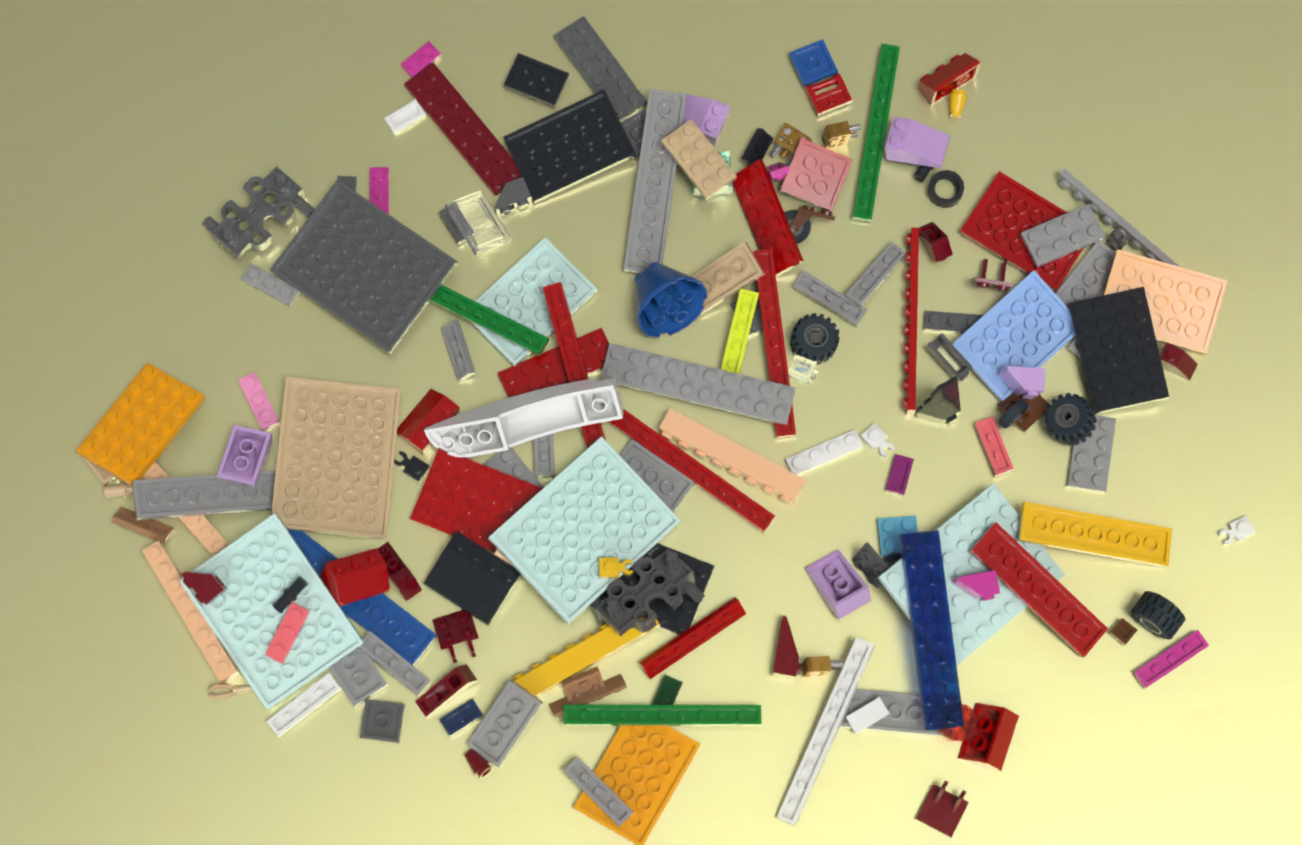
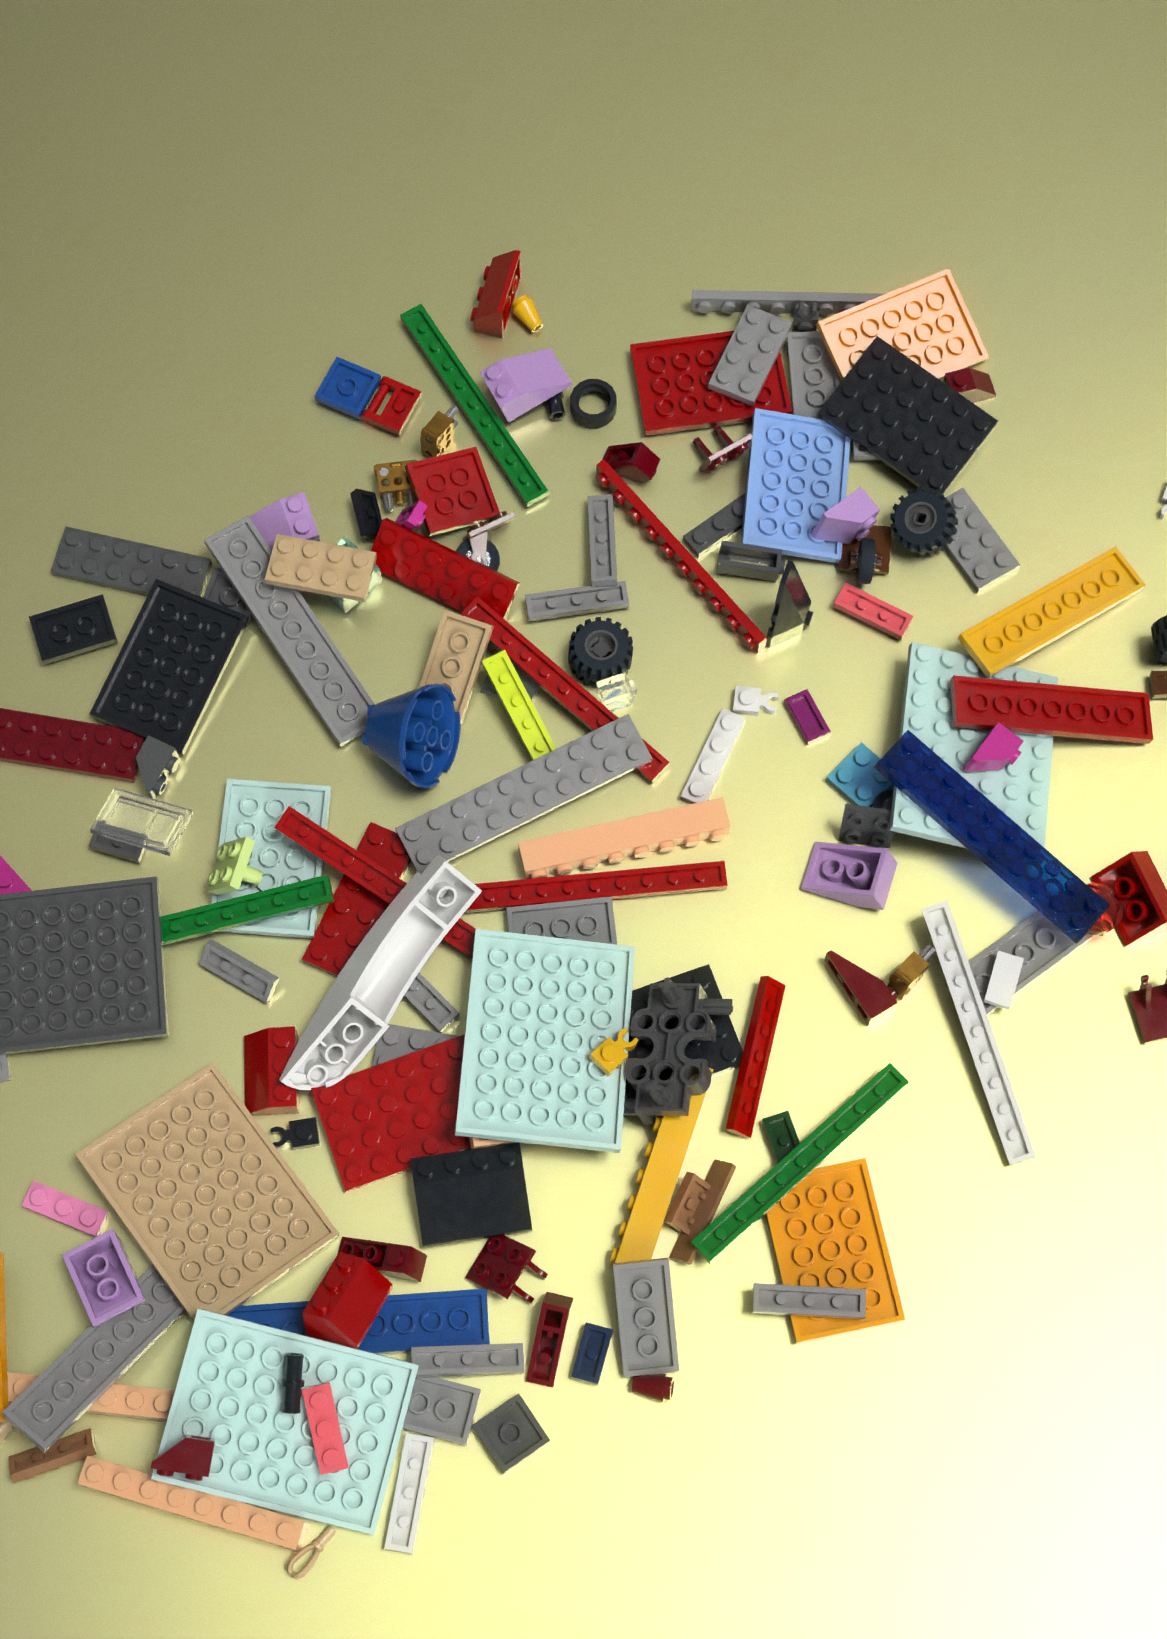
camera: 40 degrees left, 5 degrees down
none -> yellowish green plate [207,837,263,896]

